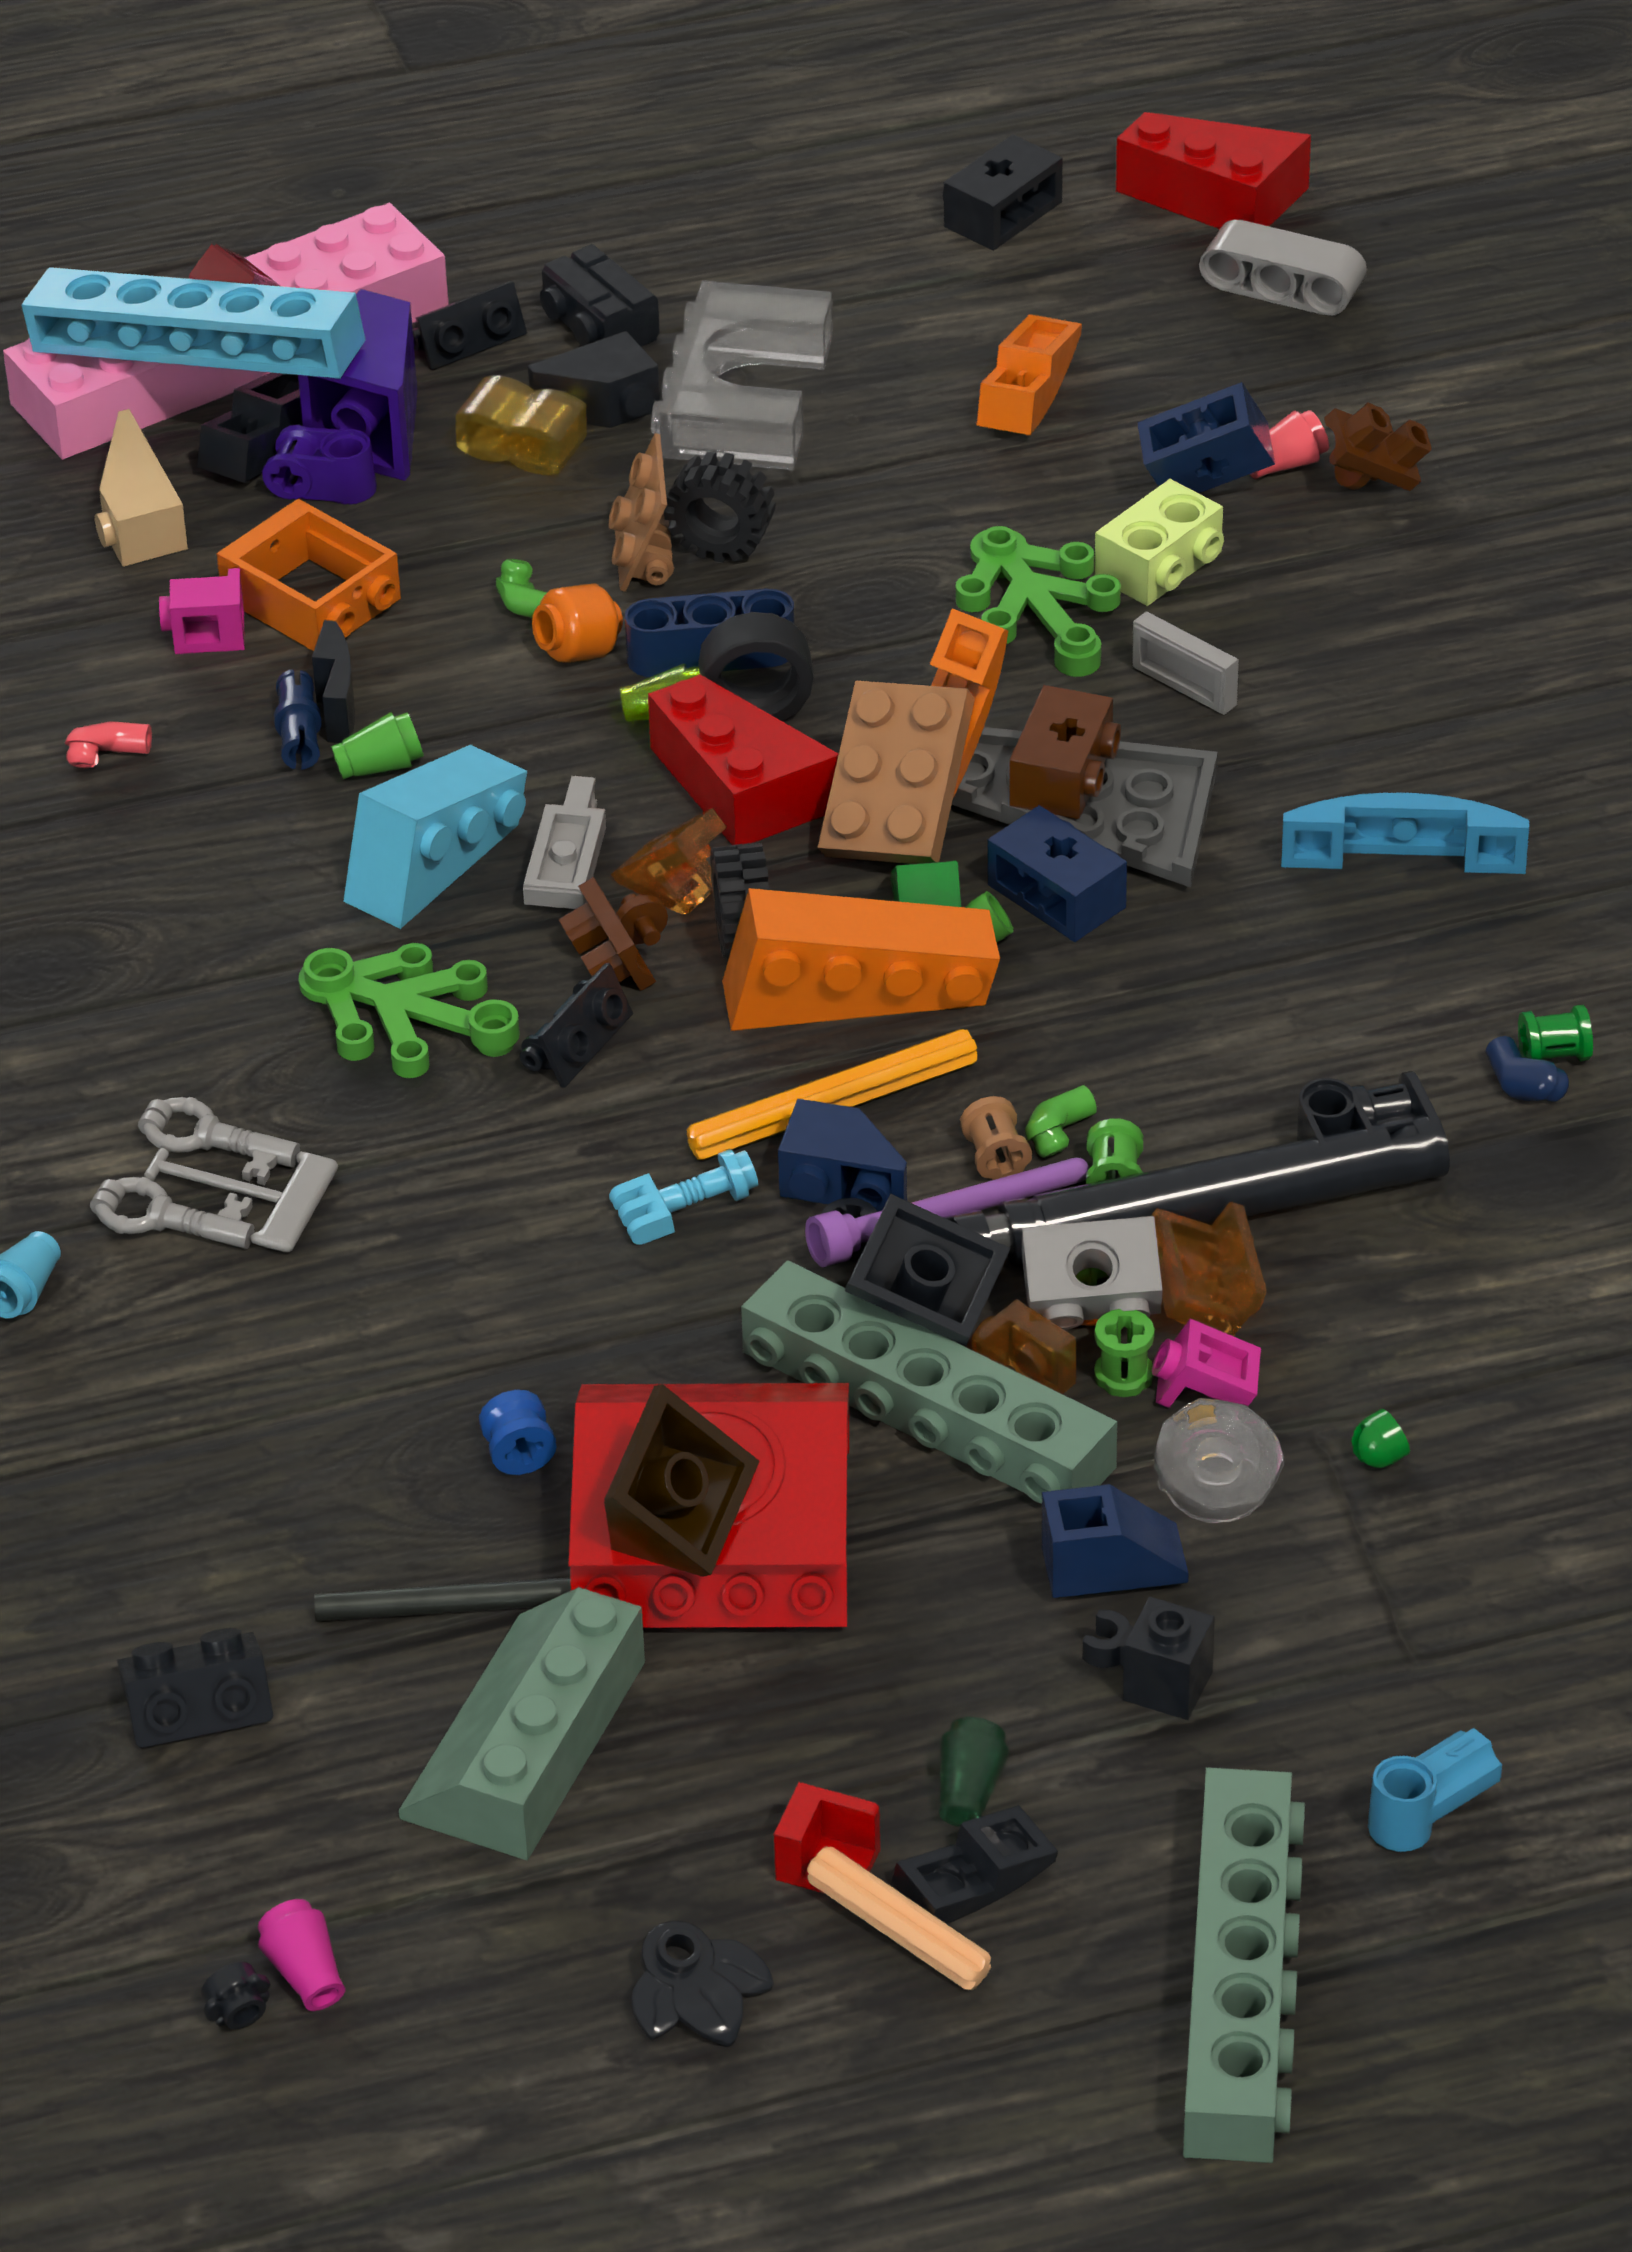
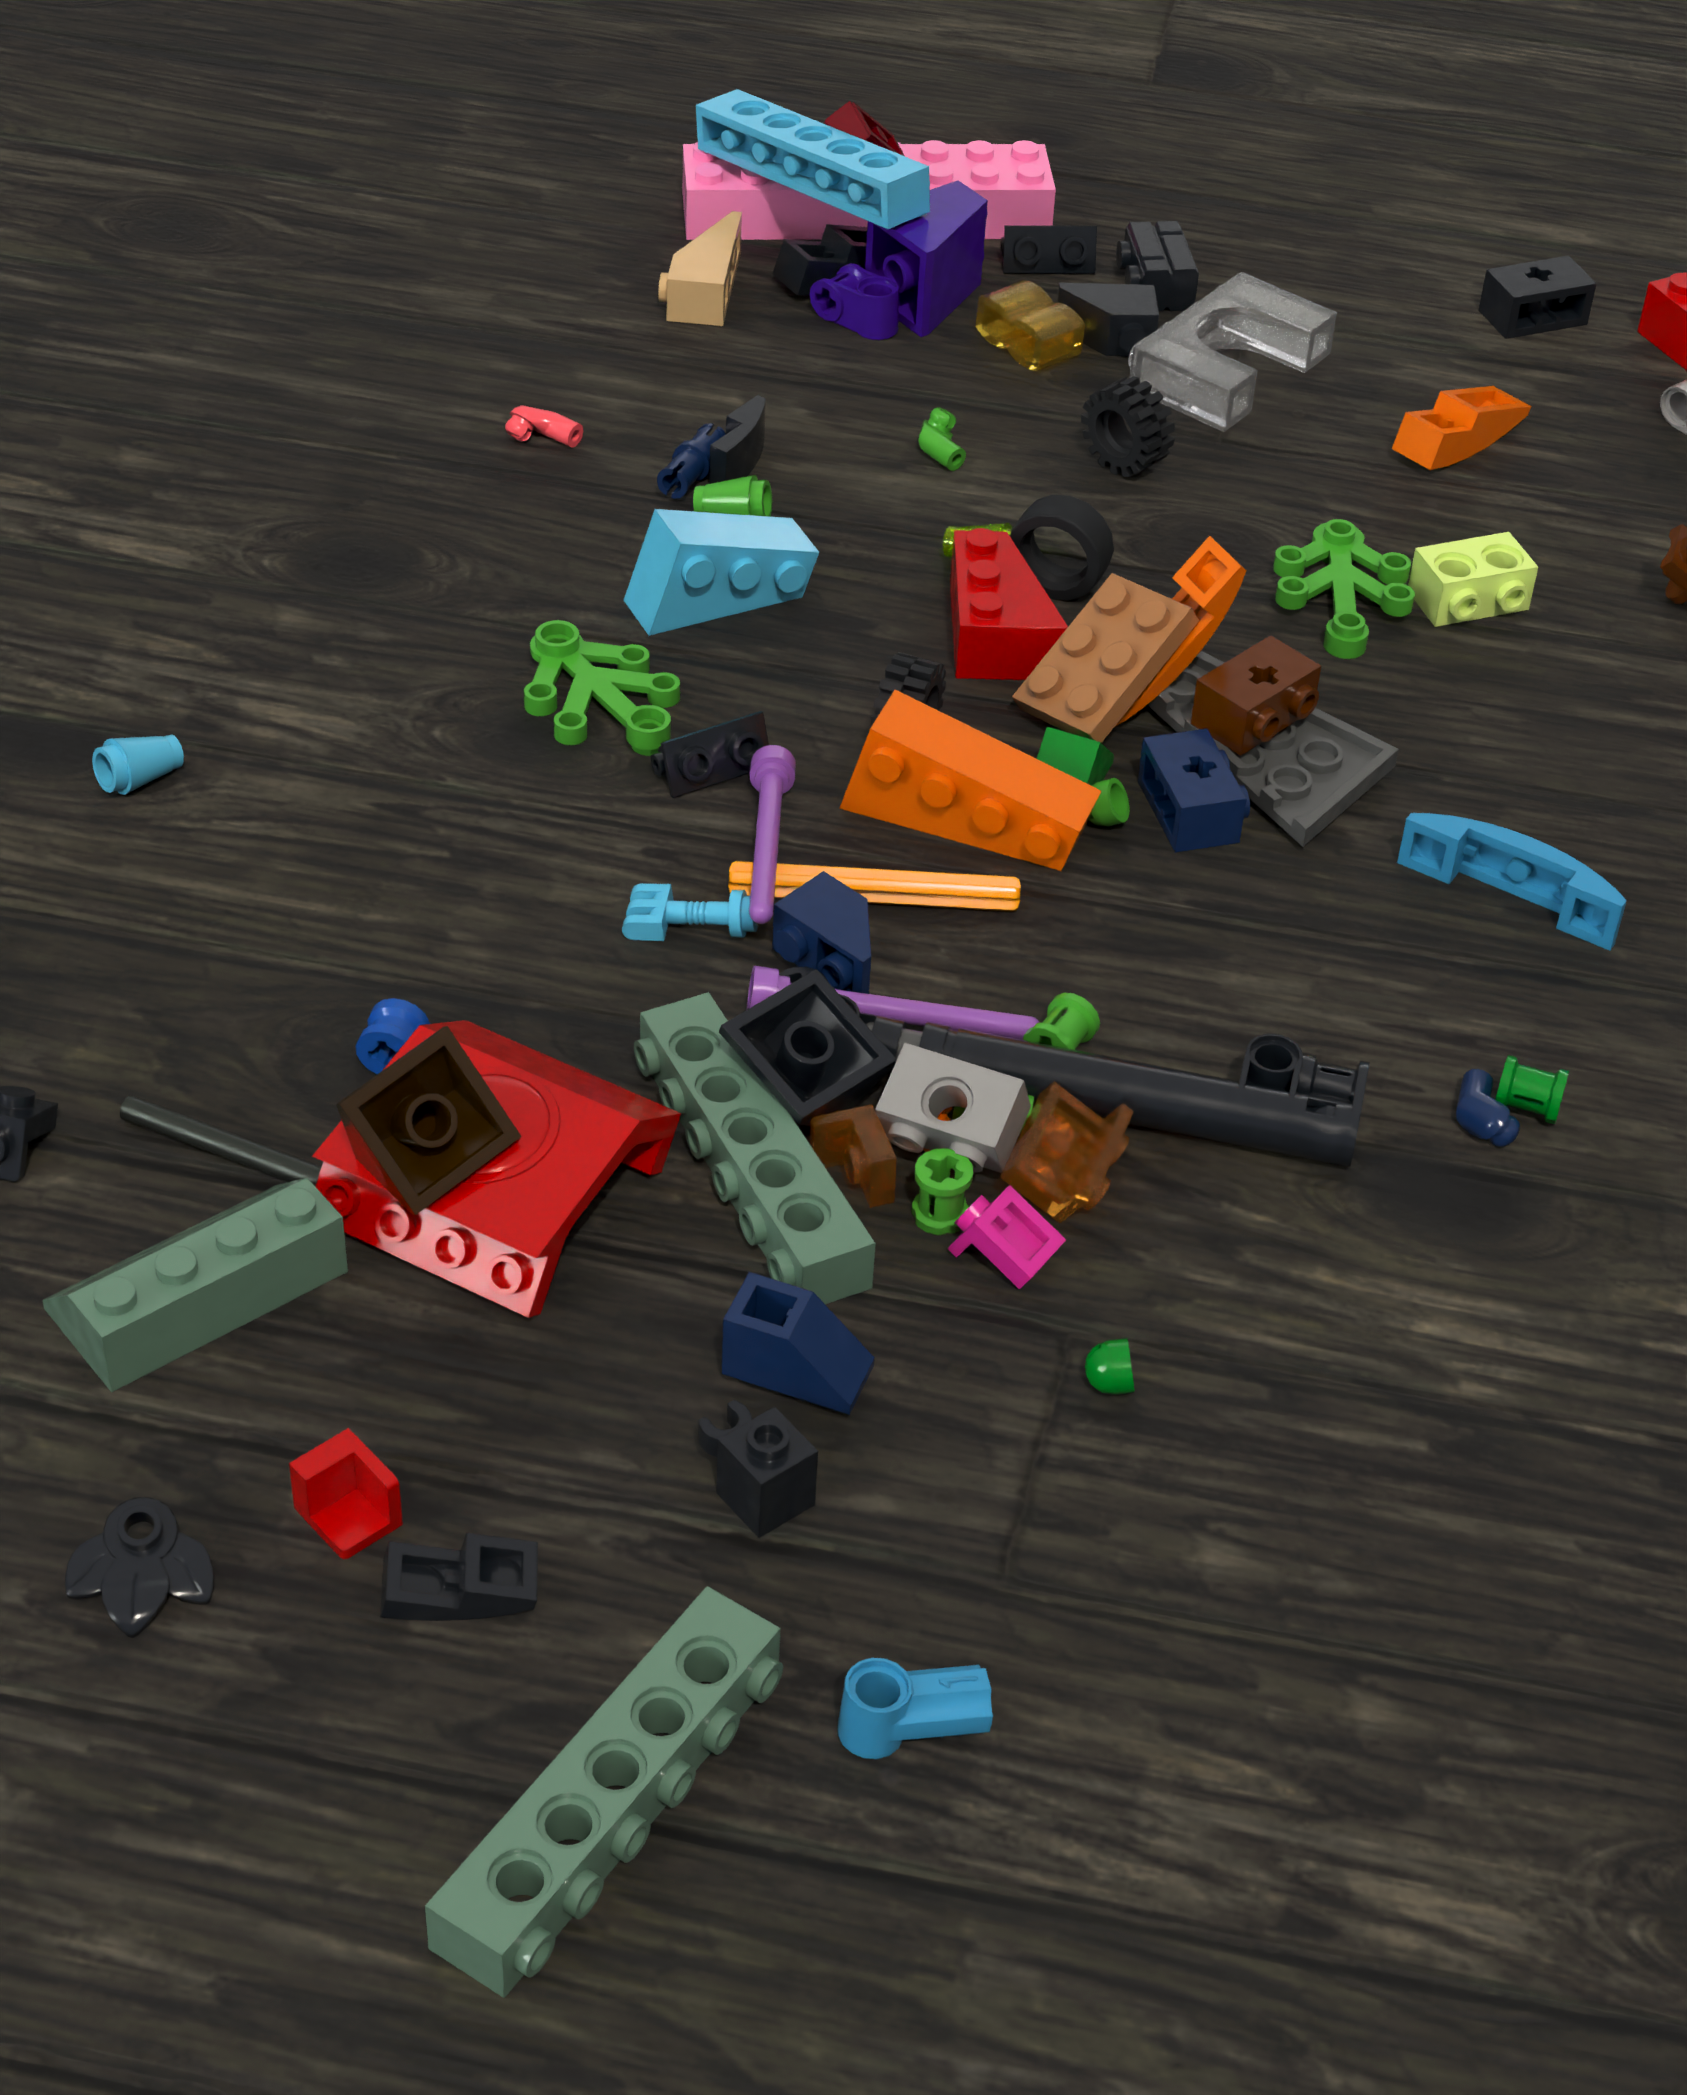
camera: 25 degrees right, 0 degrees up
light grey piece [90,1097,338,1252] -> none
dark pink brick [159,568,245,654] -> none
orange window [216,498,401,651] -> none
light grey hinge [523,776,606,909] -> none
orange head [532,584,623,663] -> none
reddish brown hips [558,877,668,991] -> none
medium nougat hinge [609,433,674,592] -> none
clear orange slope [611,808,726,914] -> none
dark blue beam [625,589,795,677] -> none
light nougat axle [807,1847,991,1990] -> none
clear green cone [939,1717,1010,1827] -> none
medium nougat bush [960,1096,1032,1180] -> none
bright green arm [1025,1085,1097,1158] -> none
light grey tile [1132,611,1239,715] -> none
dark blue brick [1137,382,1275,493] -> none
clear hat [1154,1398,1285,1523] -> none
coral cone [1250,410,1329,479] -> none
none -> medium lavender piece [749,745,796,924]

